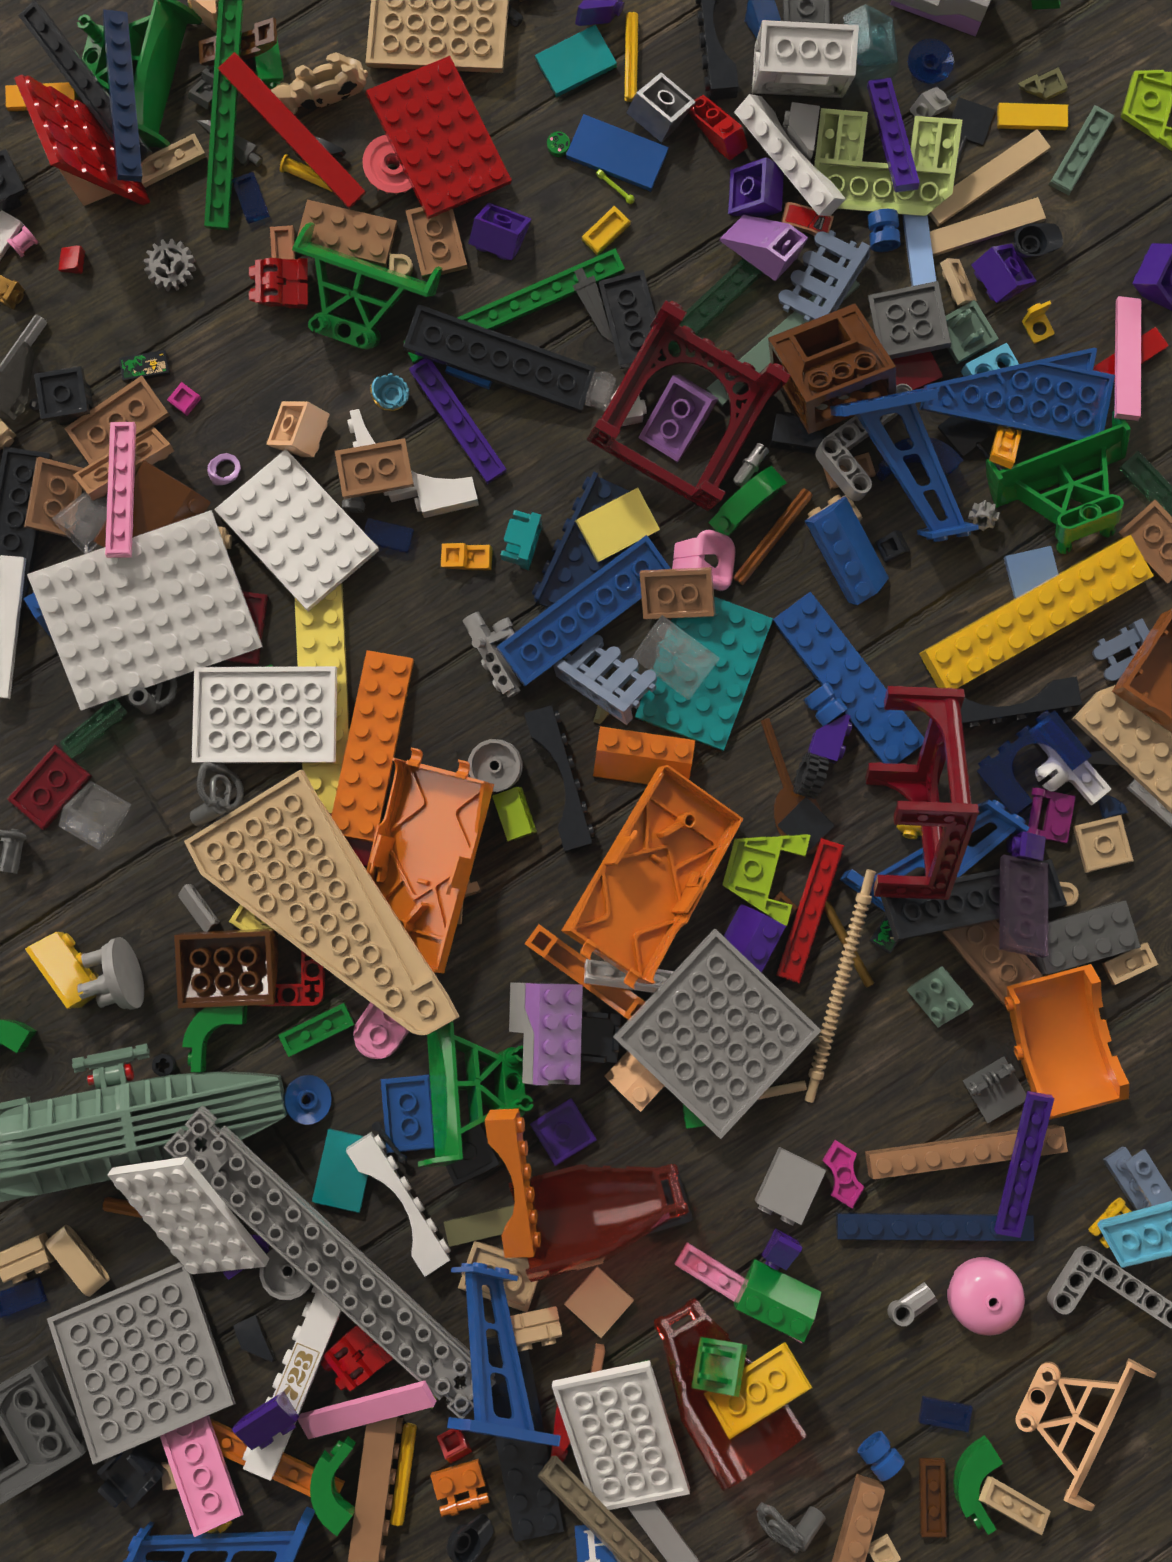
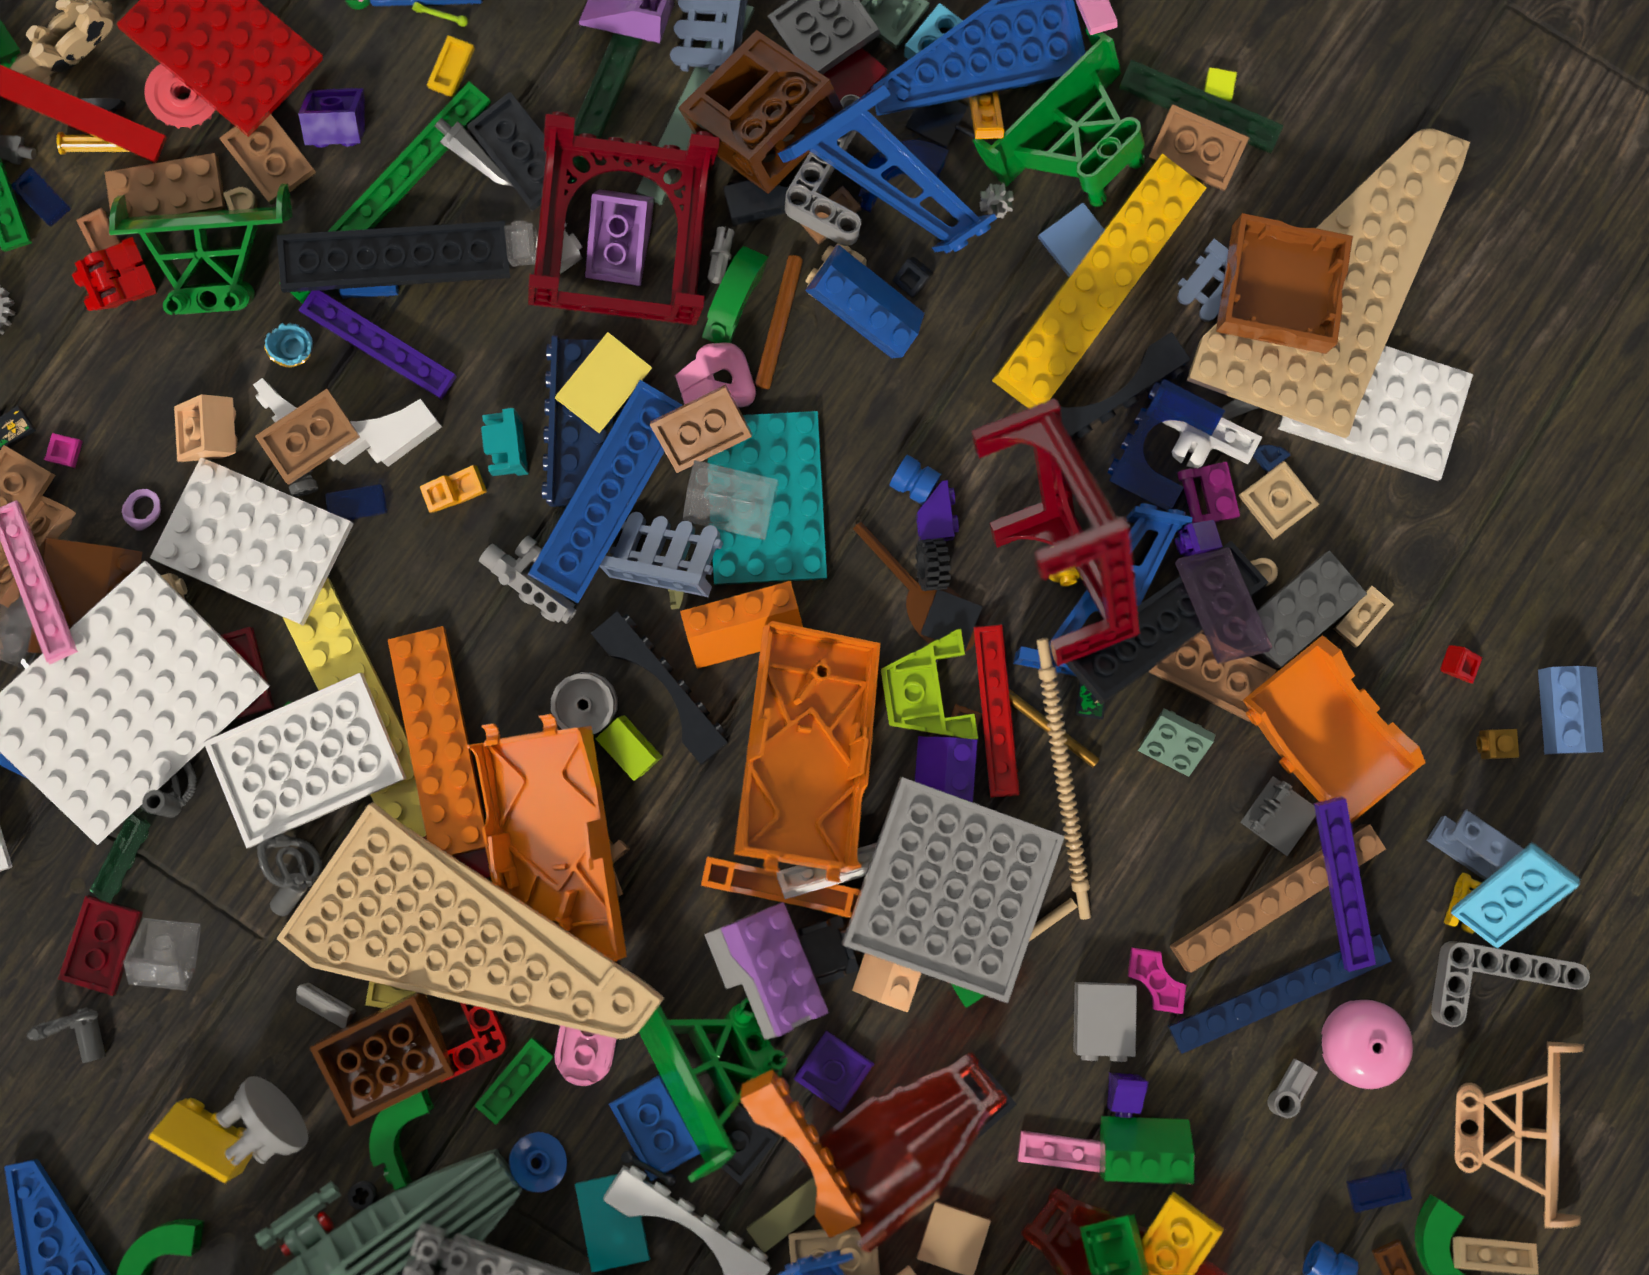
camera: 25 degrees left, 0 degrees up
blue plate [772,592,924,764] -> none

